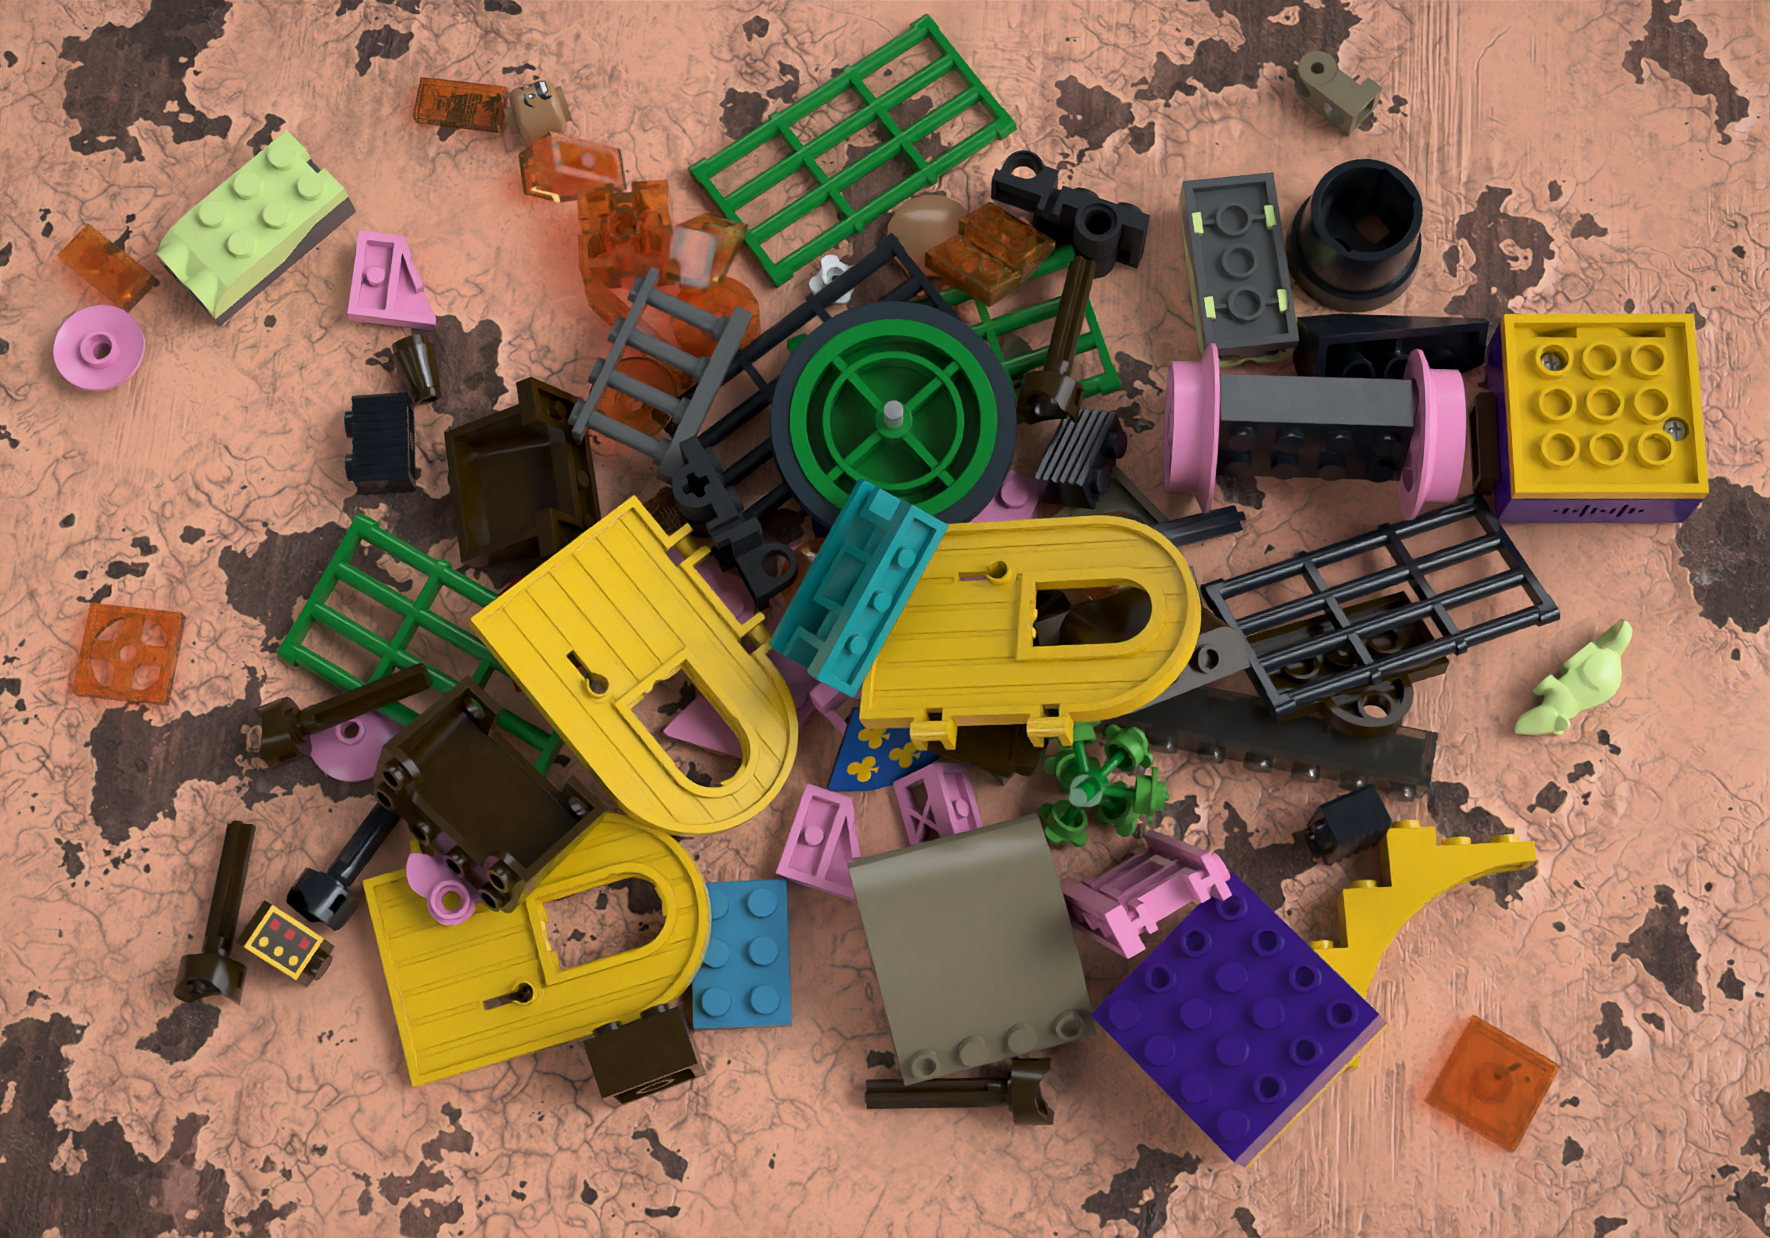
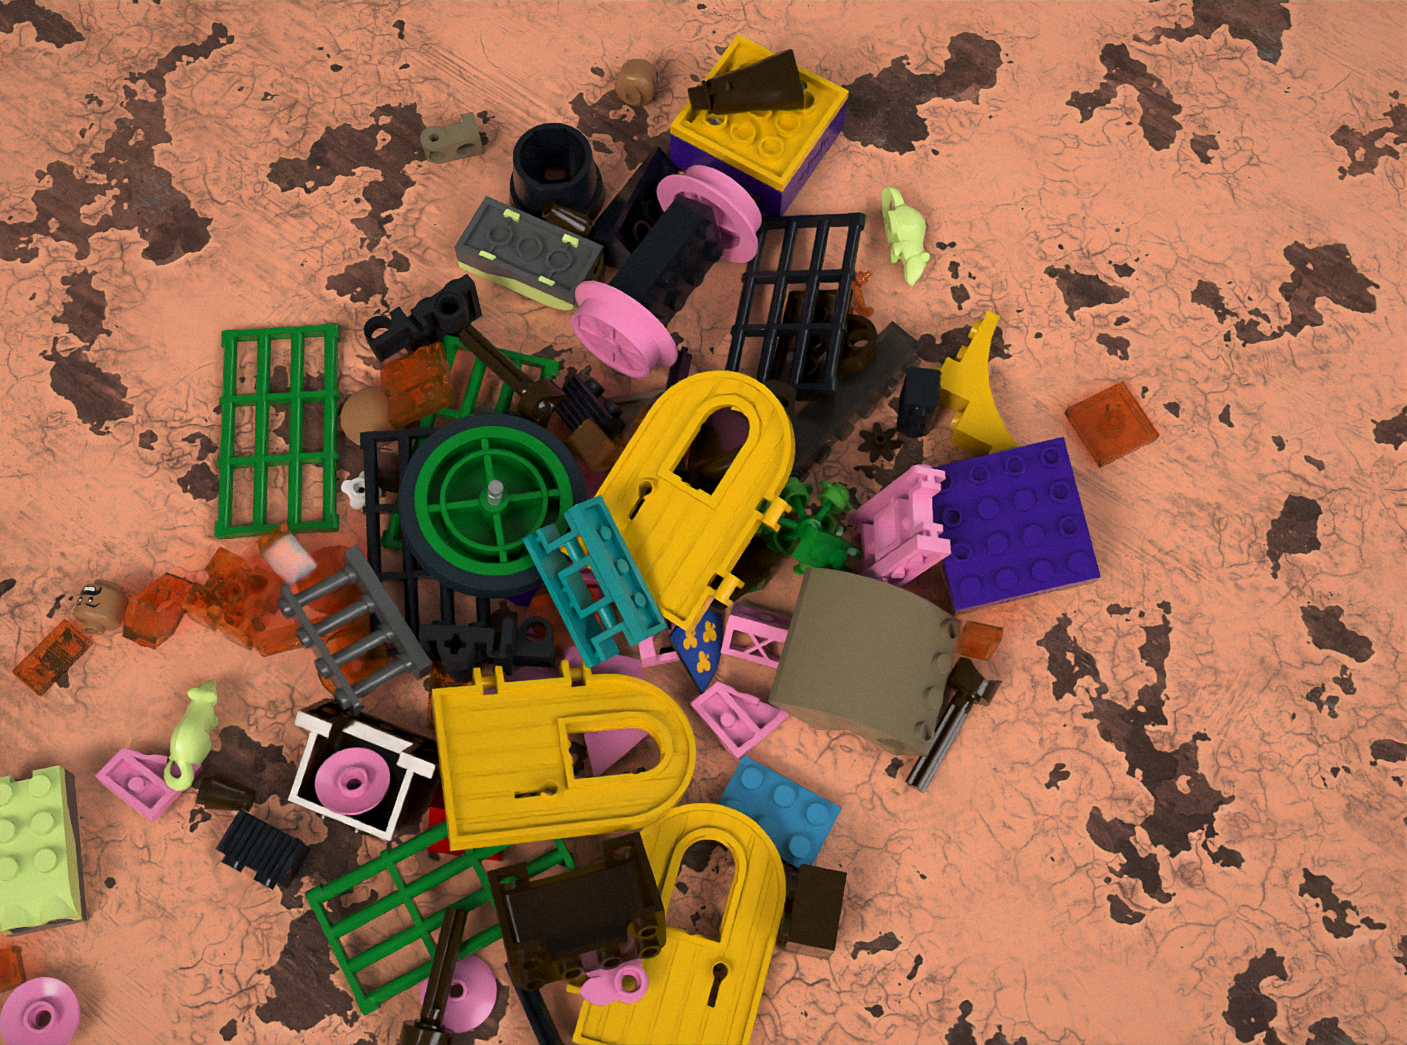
camera: 65 degrees left, 5 degrees down
none -> yellowish green animal [164,679,219,791]
none -> bright pink dish [315,747,391,815]
none -> dark brown cone [542,200,593,238]
none -> clear orange panel [565,419,626,472]
none -> medium nougat head [615,59,659,107]
none -> dark brown piece [687,49,805,115]
none -> green hinge [792,524,864,573]
none -> clear orange piece [851,270,874,317]
none -> dark brown plant [858,422,902,463]
none -> clear orange tile [954,620,1004,661]

